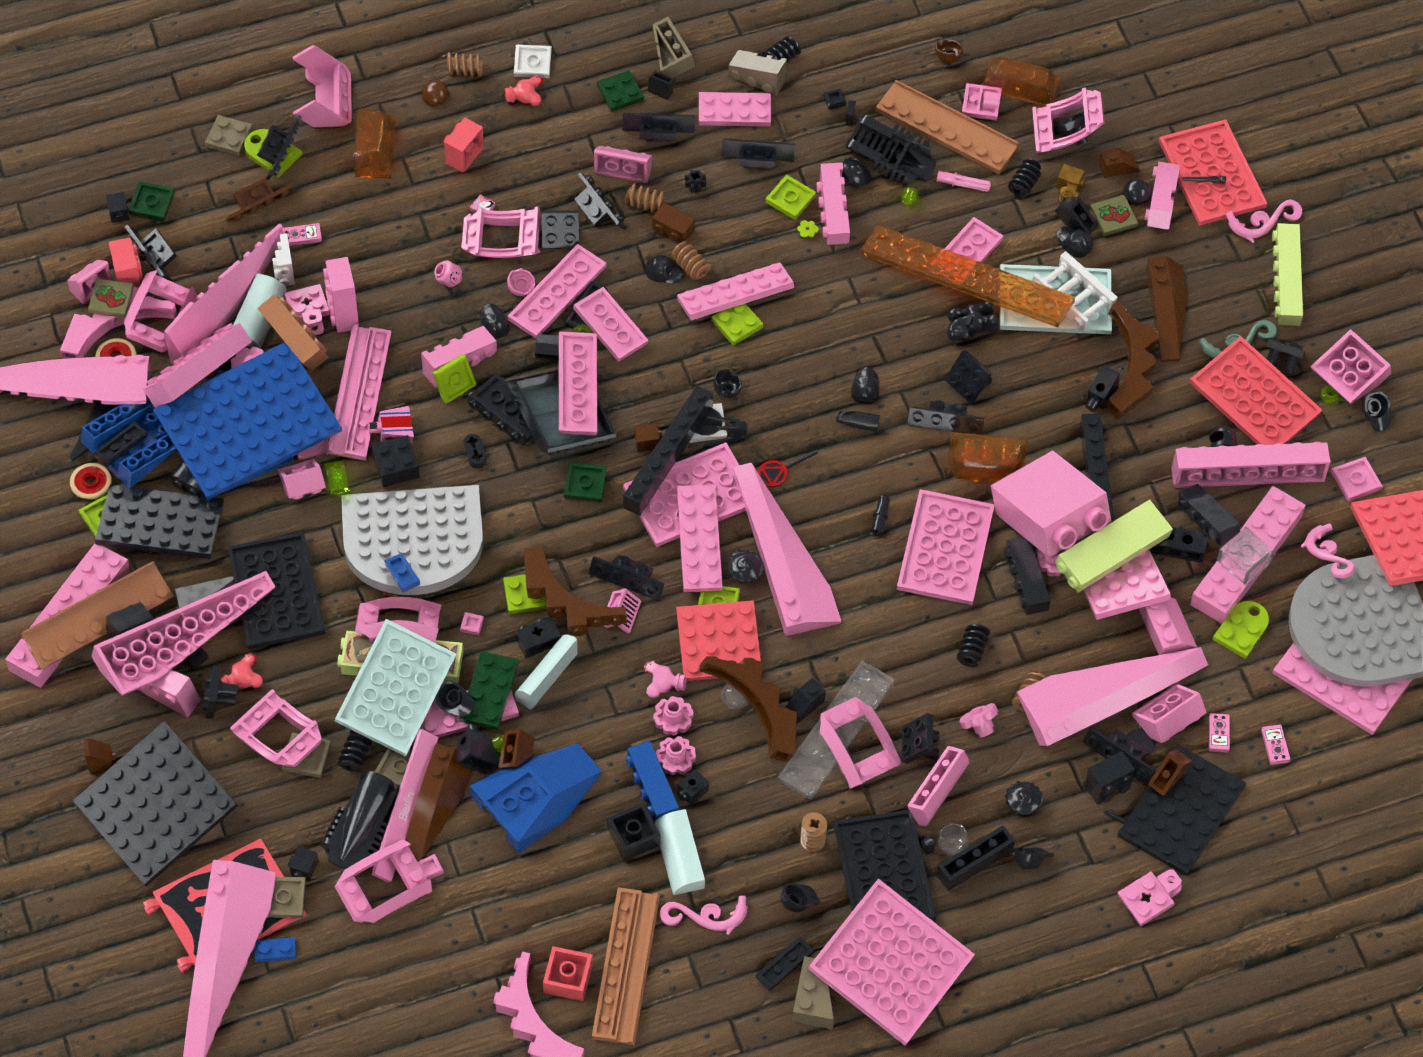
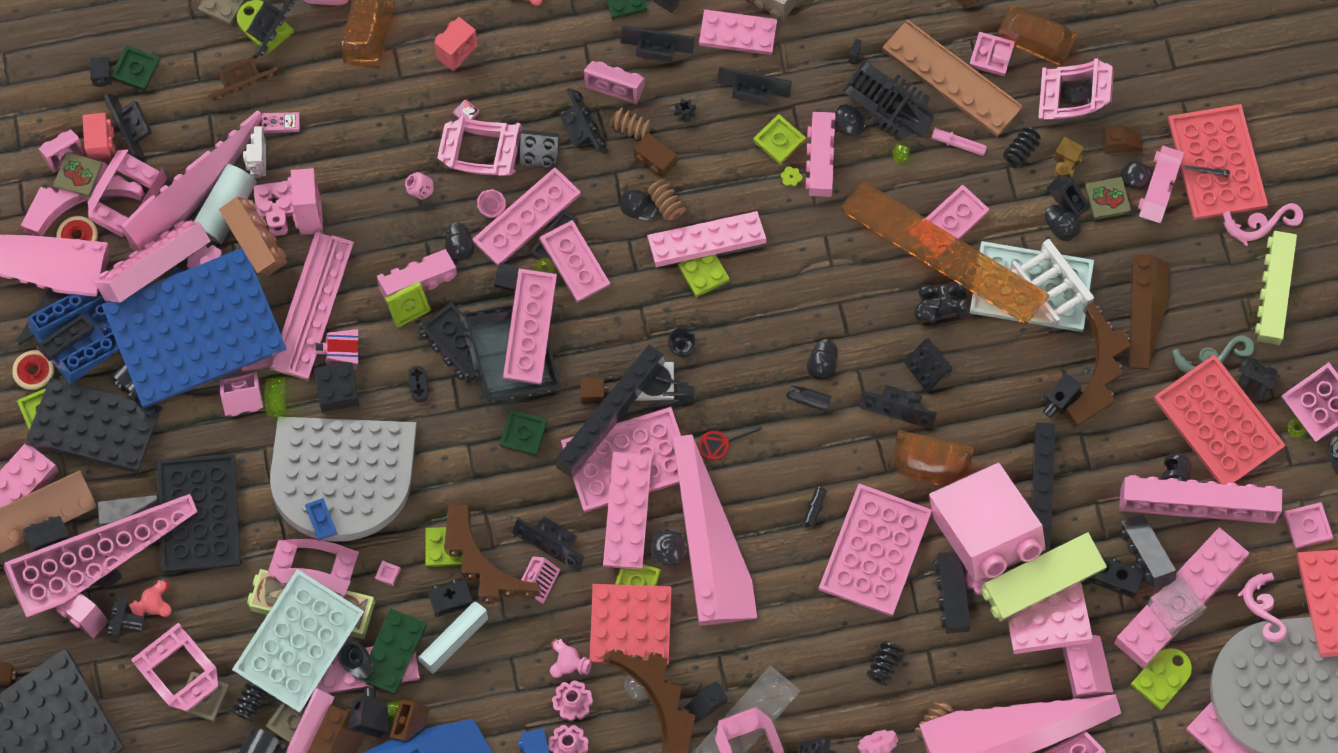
camera: 10 degrees right, 10 degrees up
black tile [823,88,846,110] -> none

